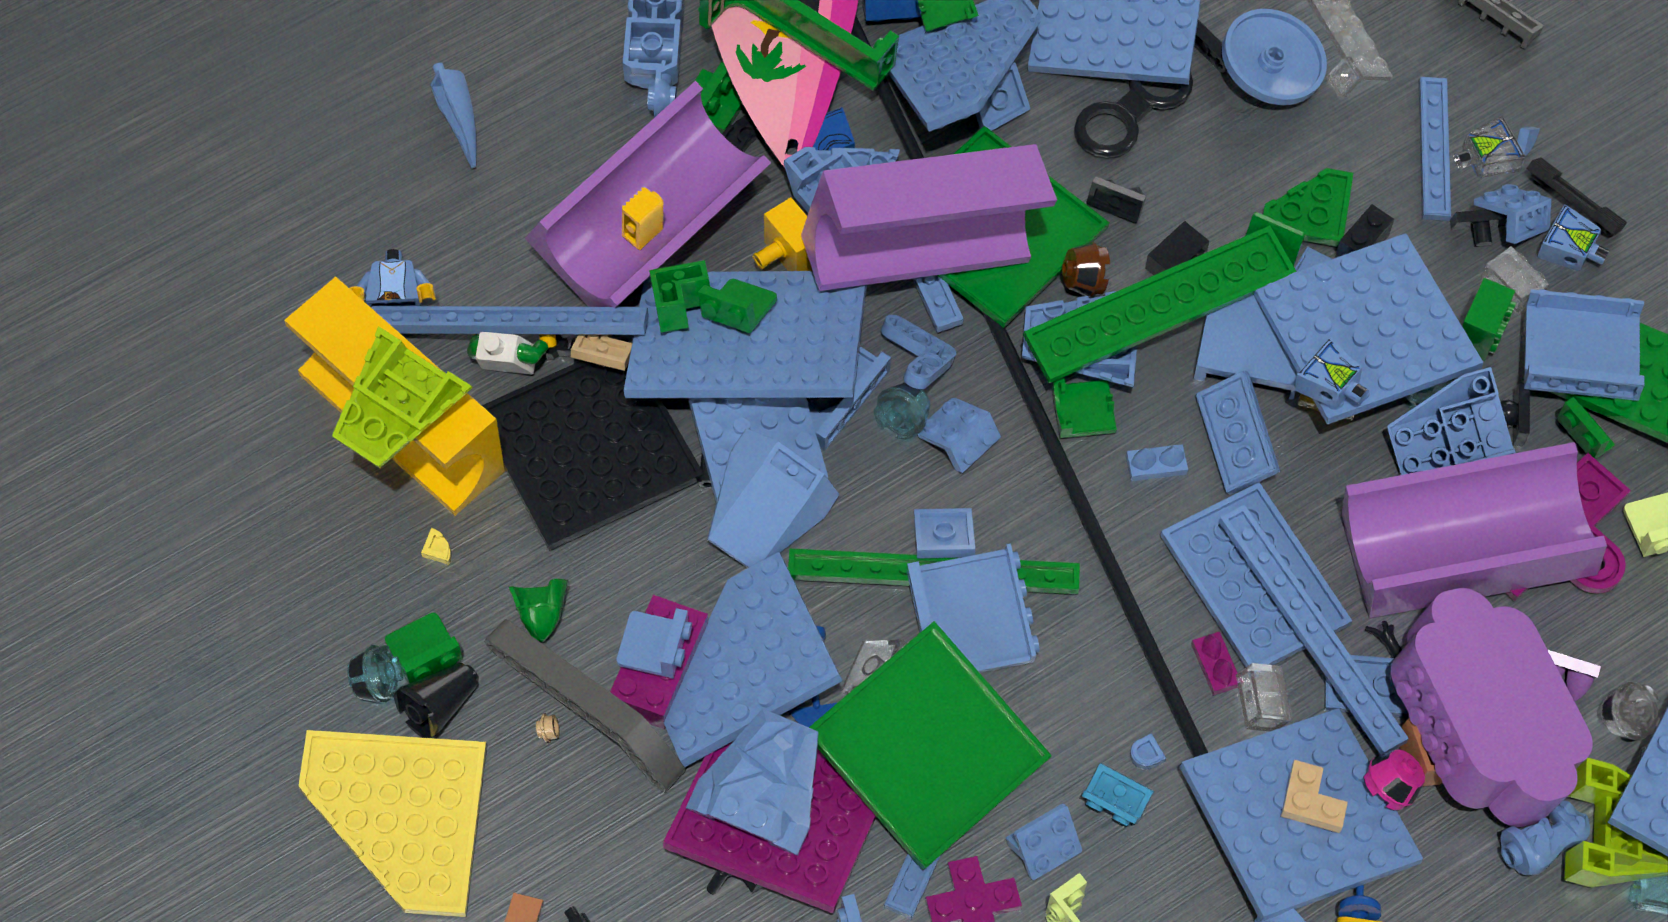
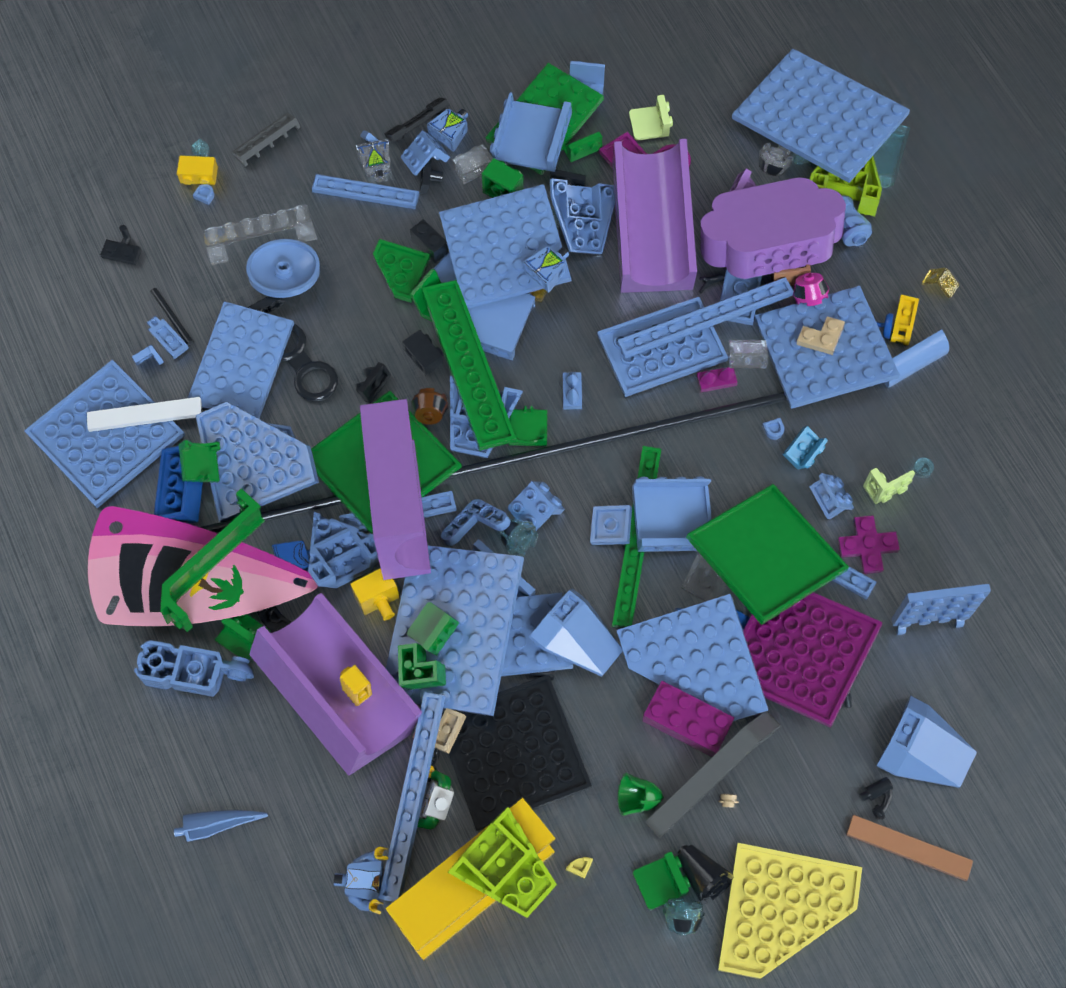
camera: 80 degrees left, 5 degrees up
medium blue bracket [617,608,692,678] -> none
medium blue wedge [686,709,819,856] -> none
medium blue tile [1196,370,1281,495] -> none

